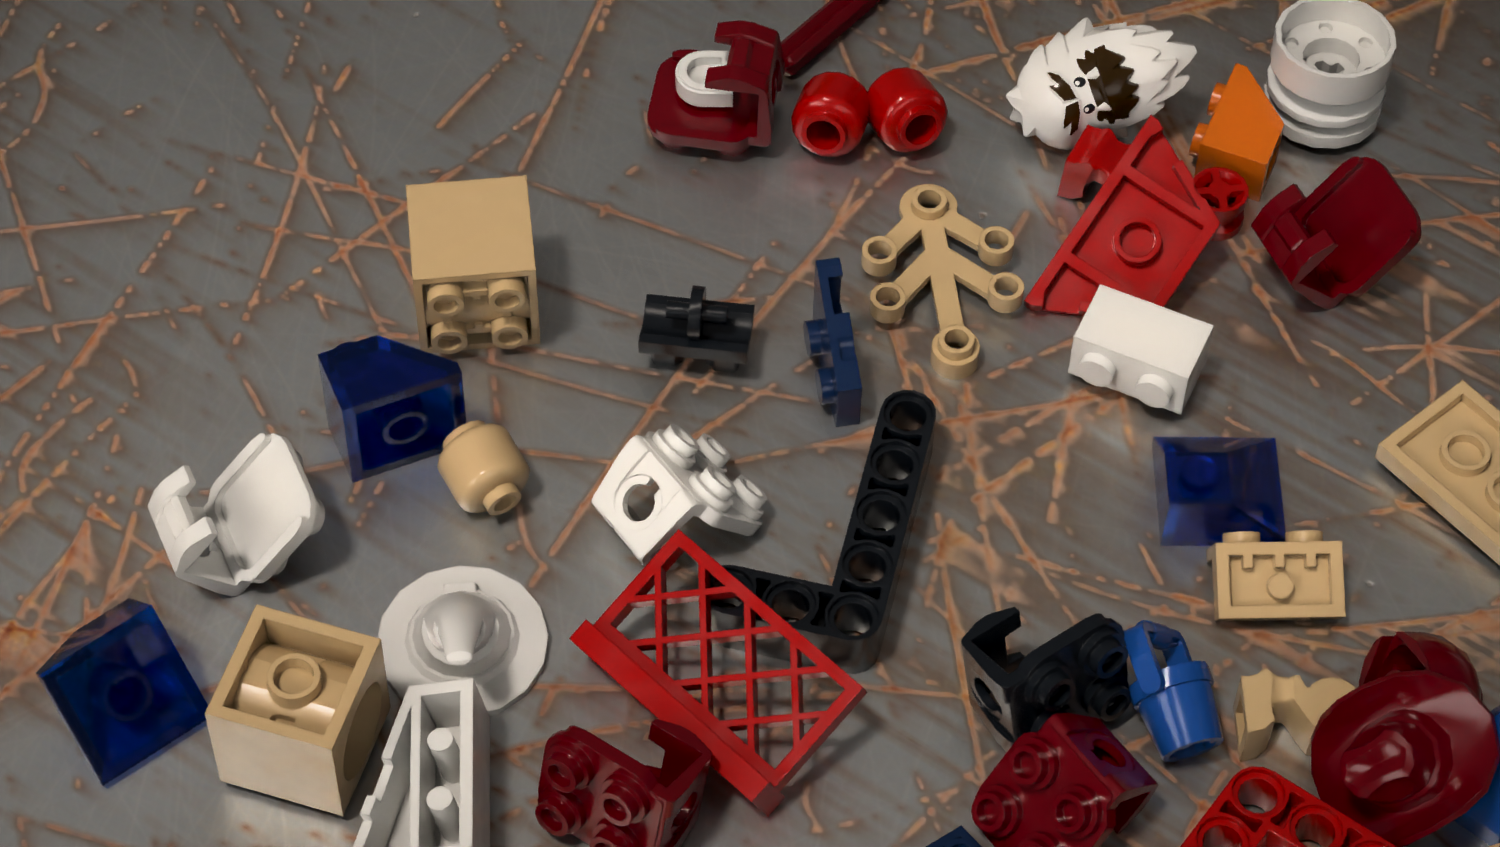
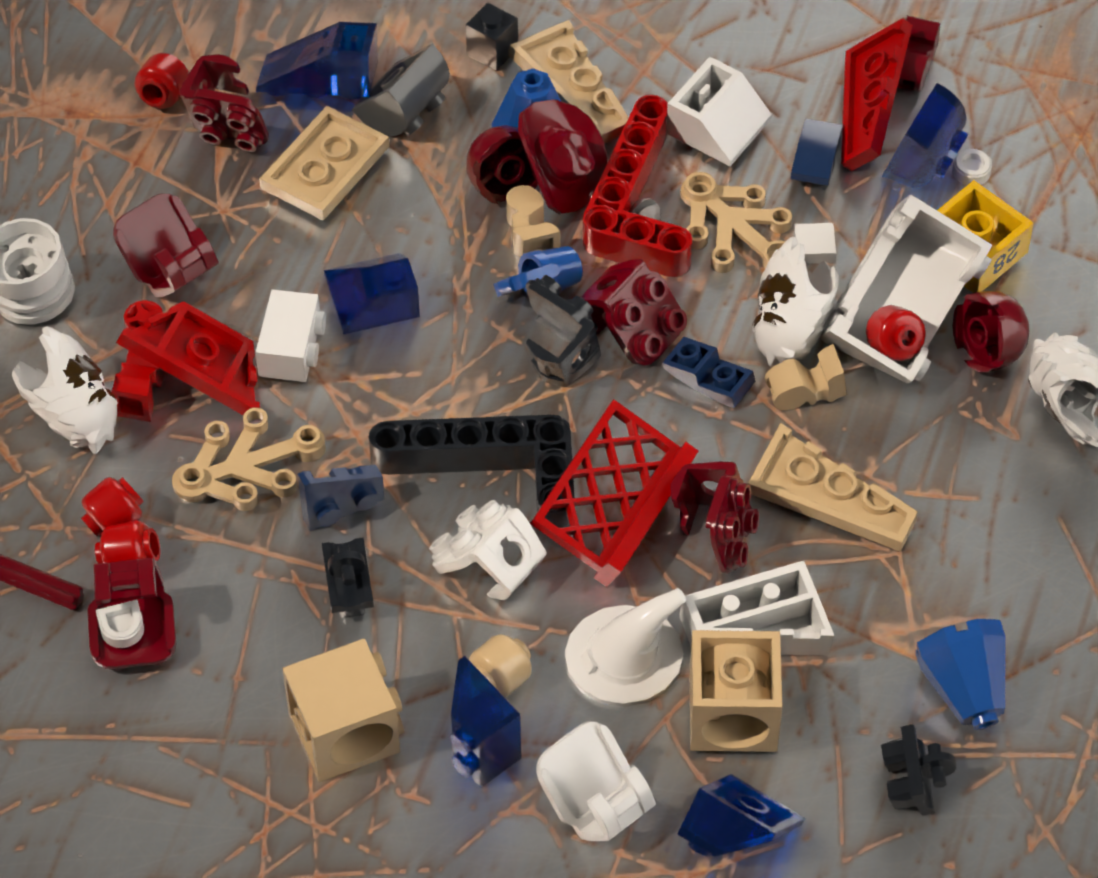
camera: 105 degrees left, 0 degrees up
orange slope [1189,63,1284,202] -> none
tan bracket [1206,530,1346,621] -> none

